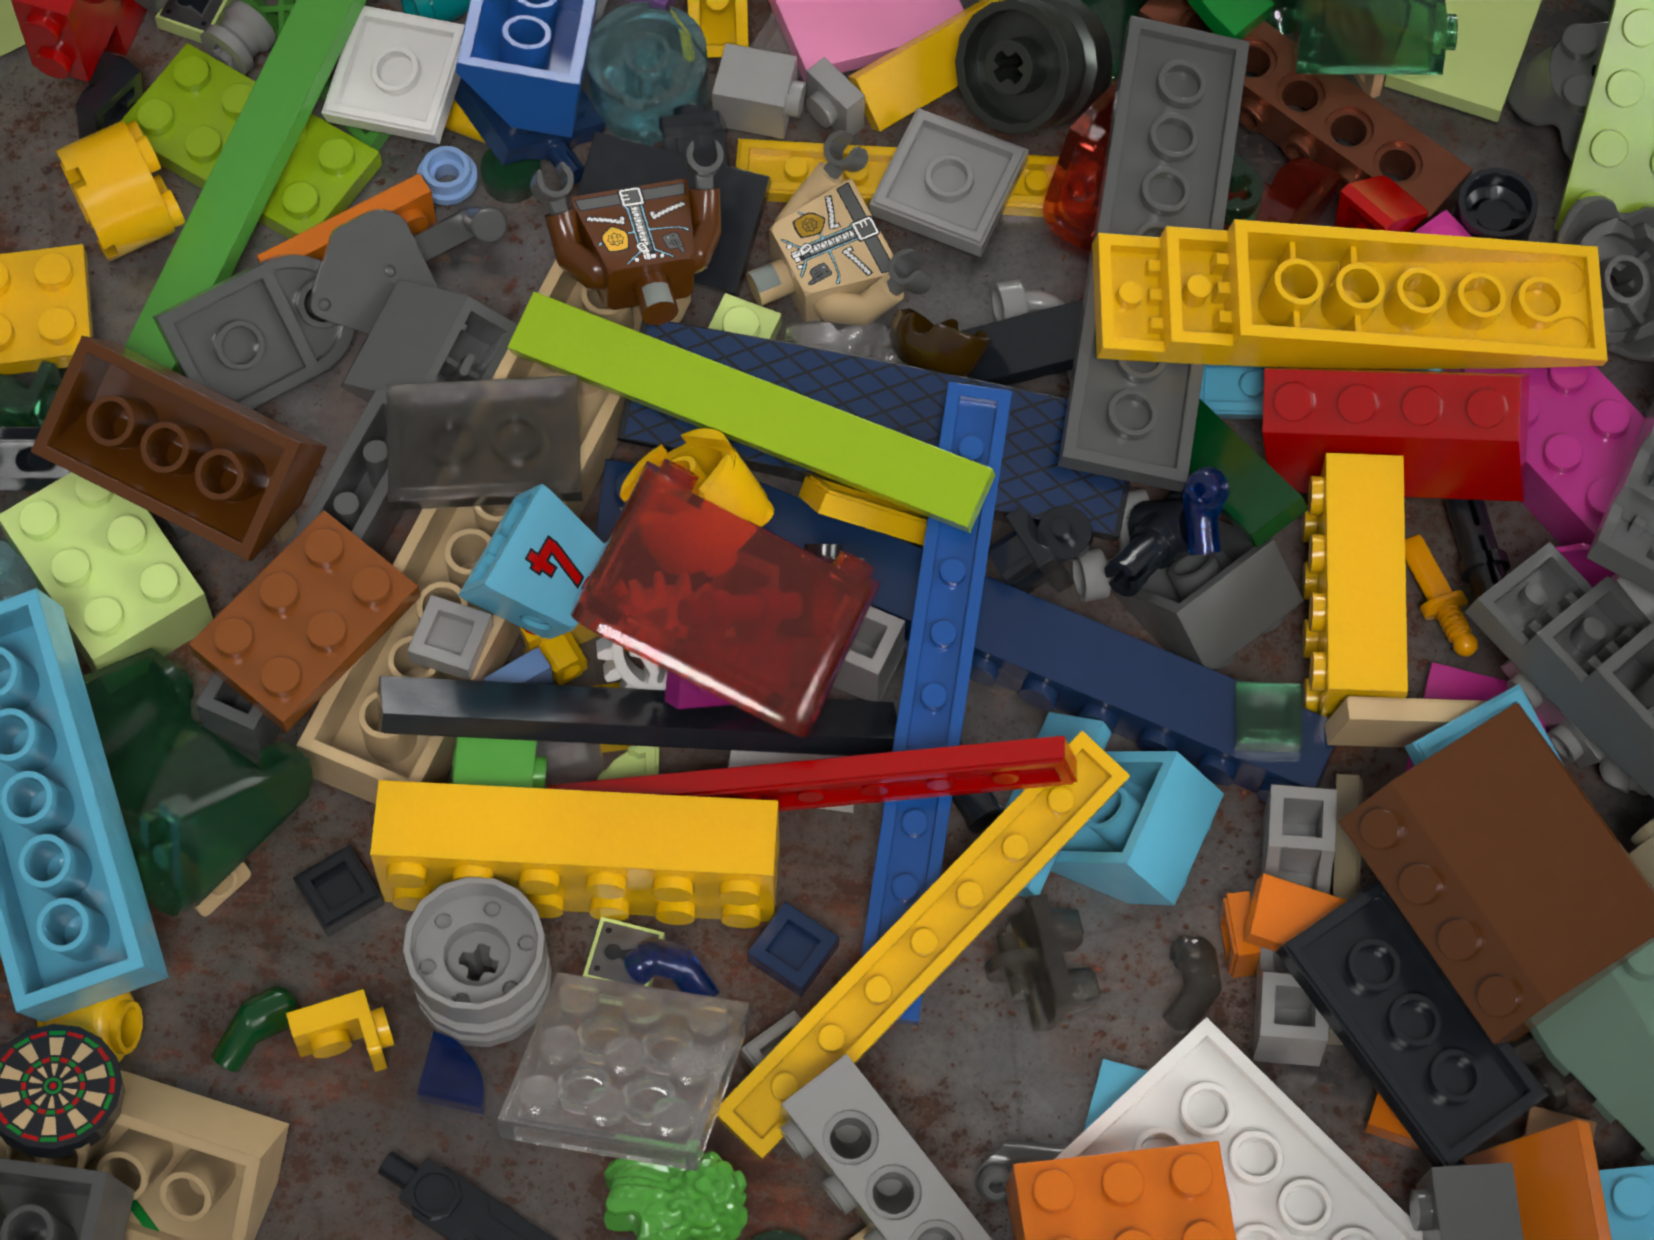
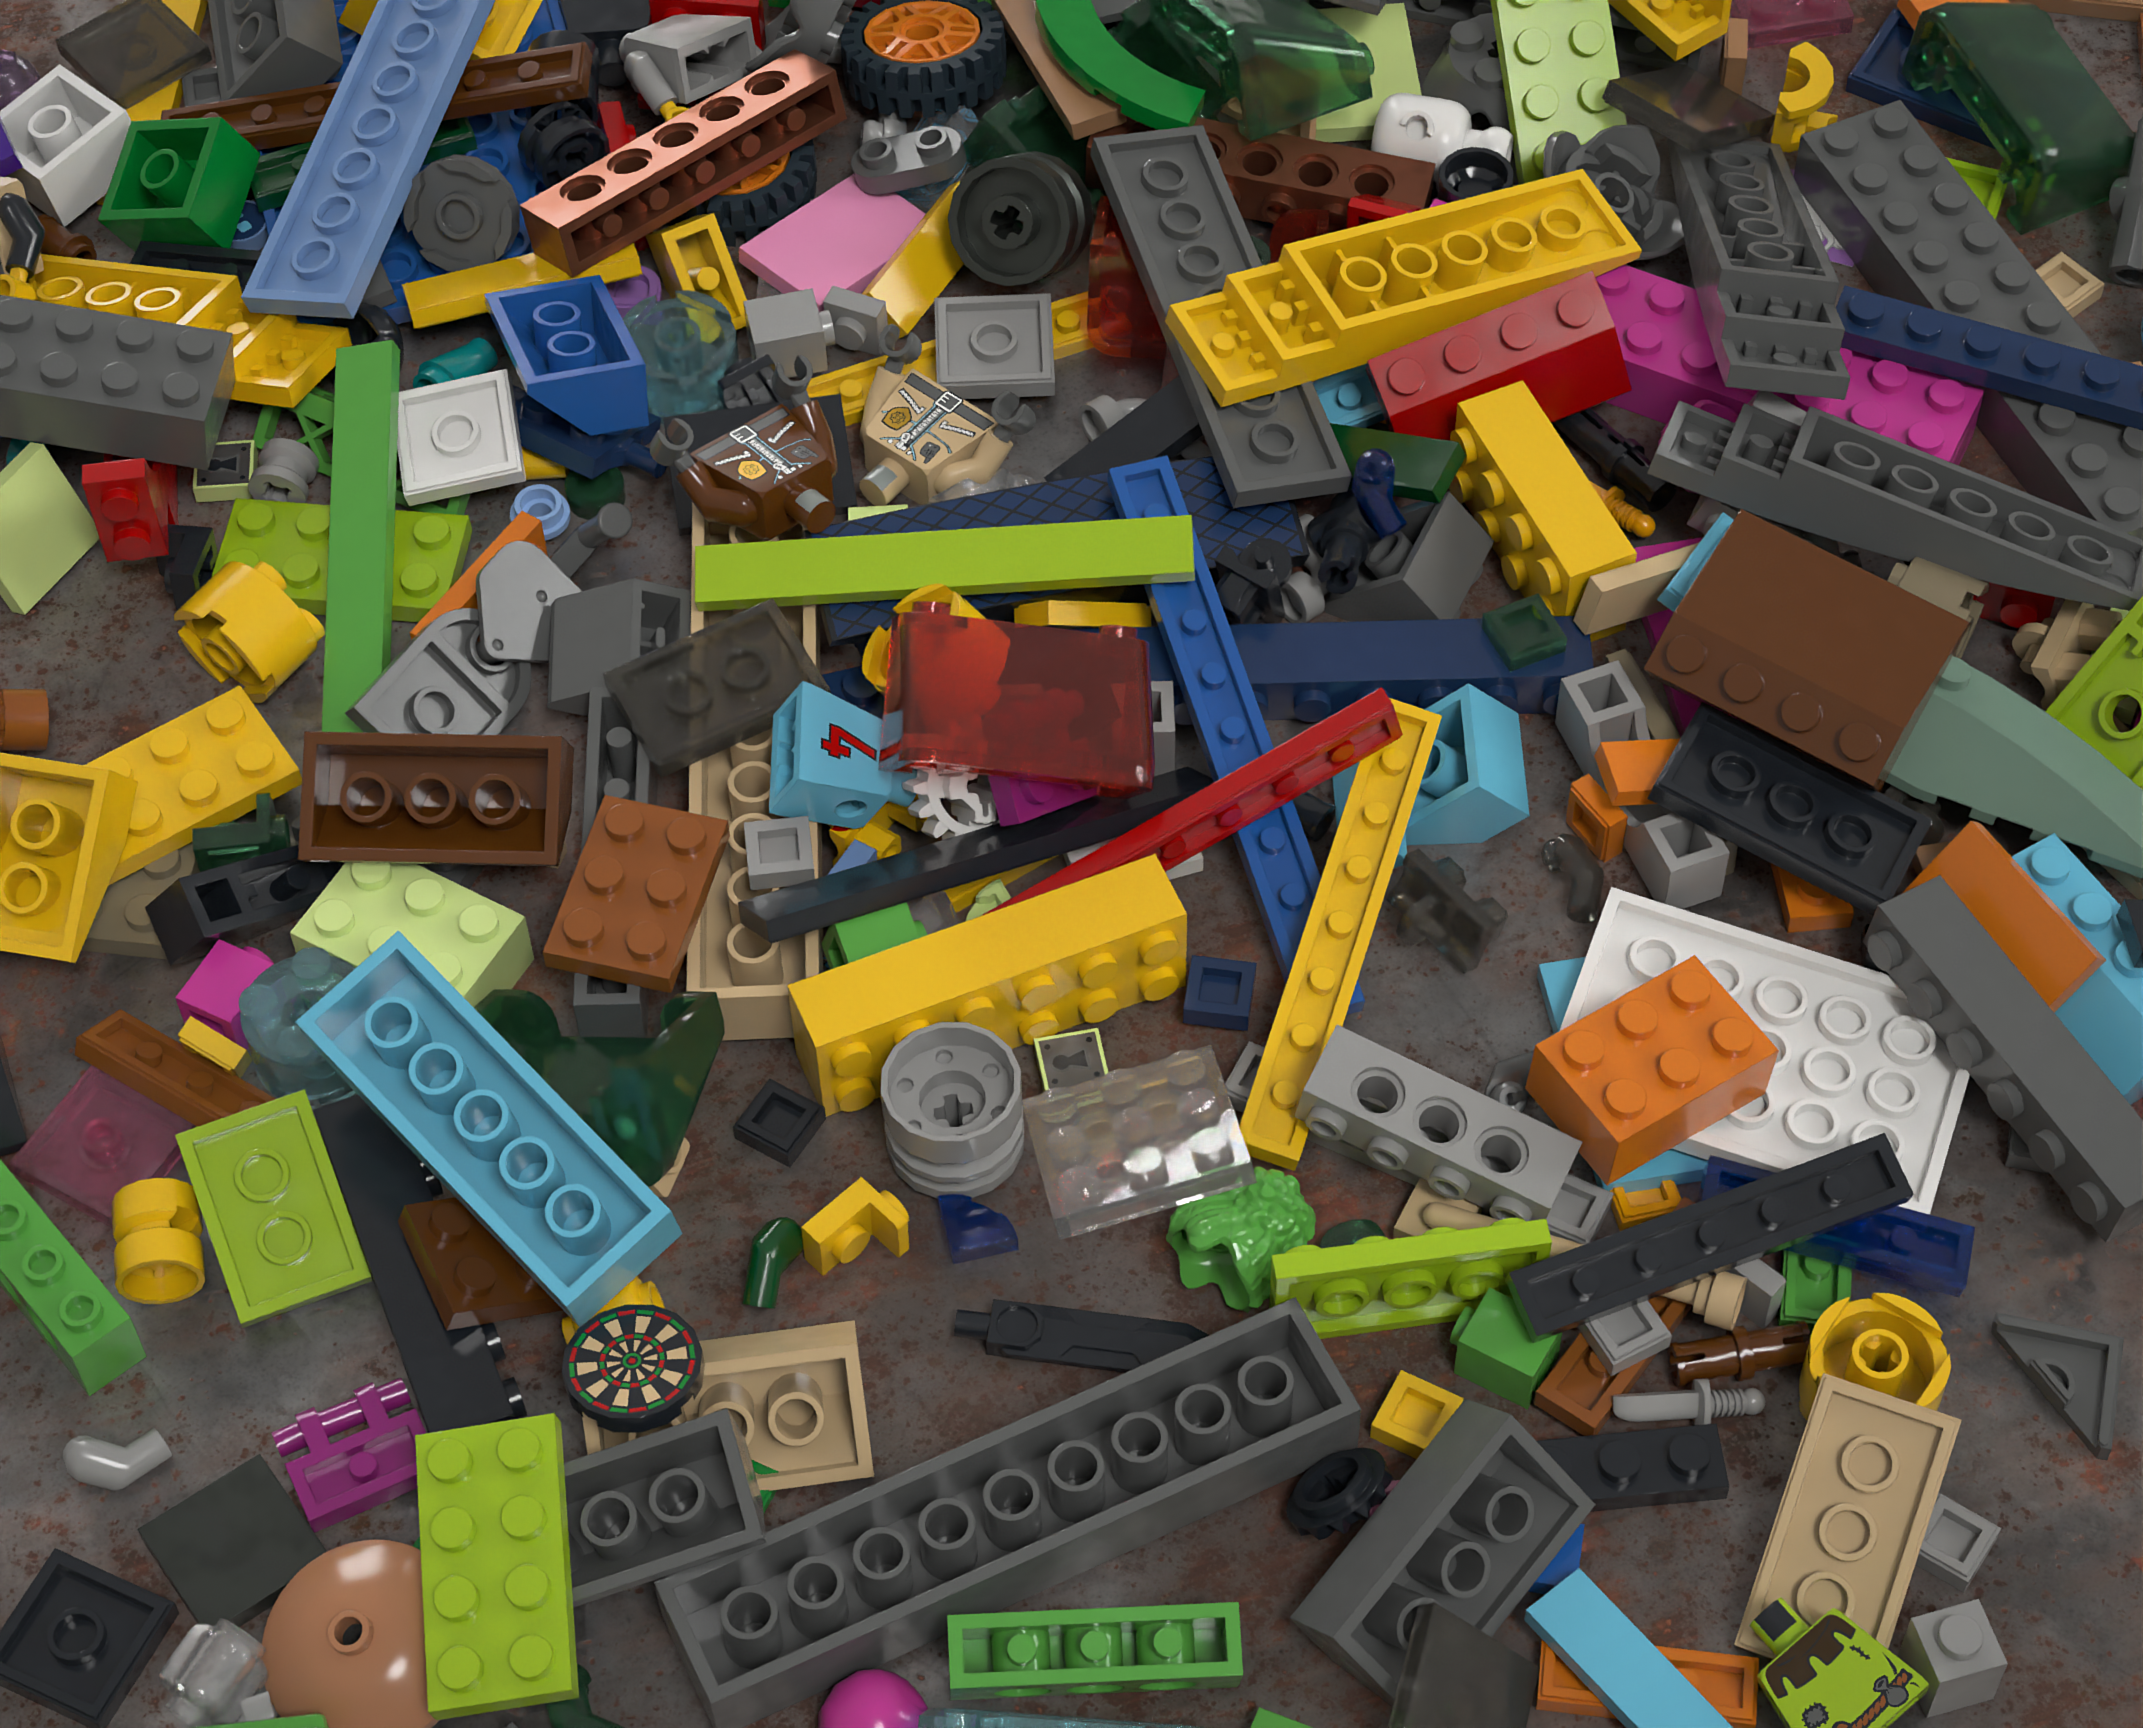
camera: 25 degrees left, 10 degrees down
clear blue arm [624,937,720,1011] -> none
dark brown hair [889,308,992,378] -> none
none -> white piece [1371,93,1513,191]

